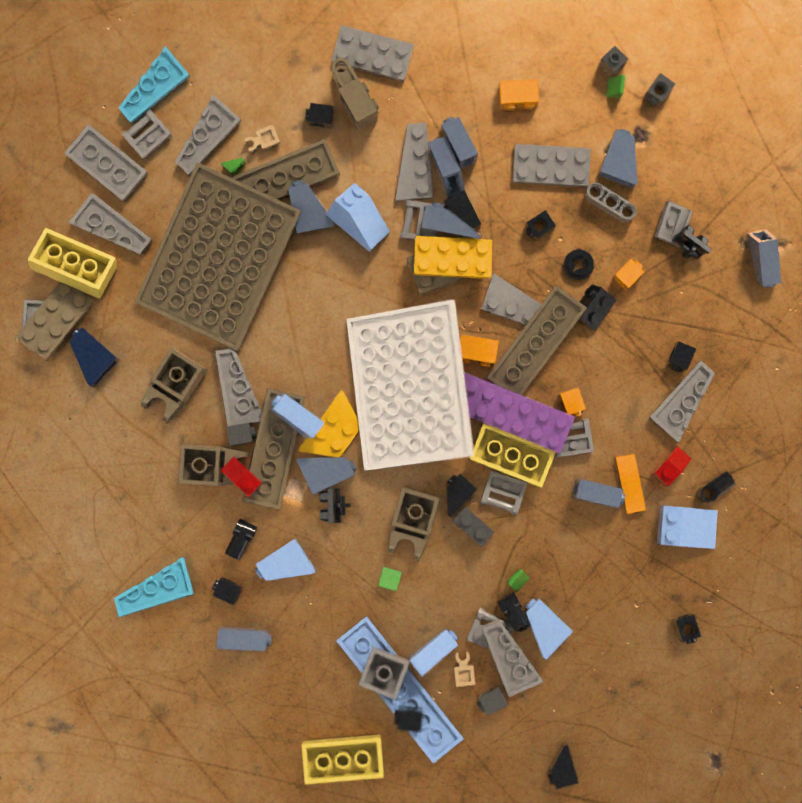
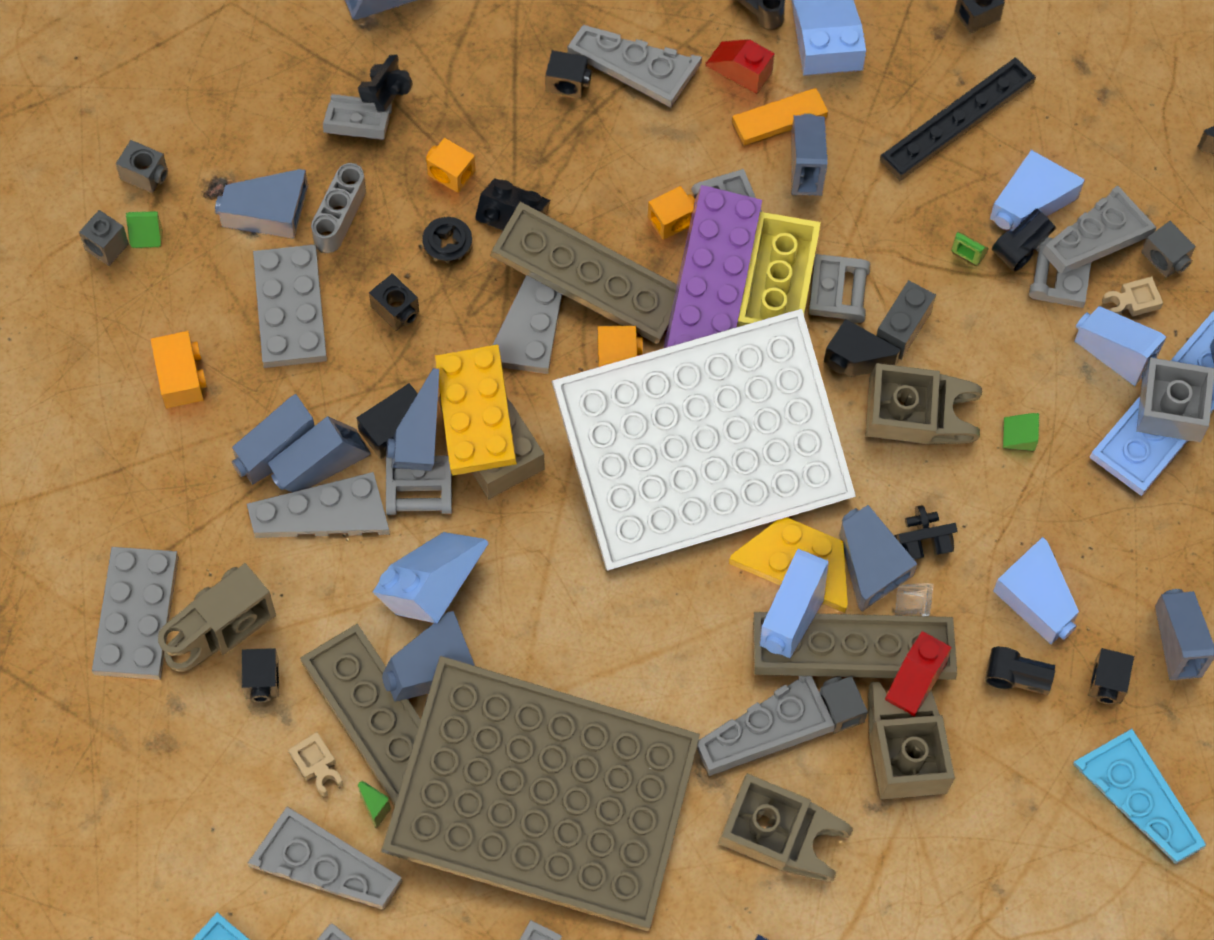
camera: 100 degrees left, 20 degrees down
none -> black tile [880,57,1036,181]

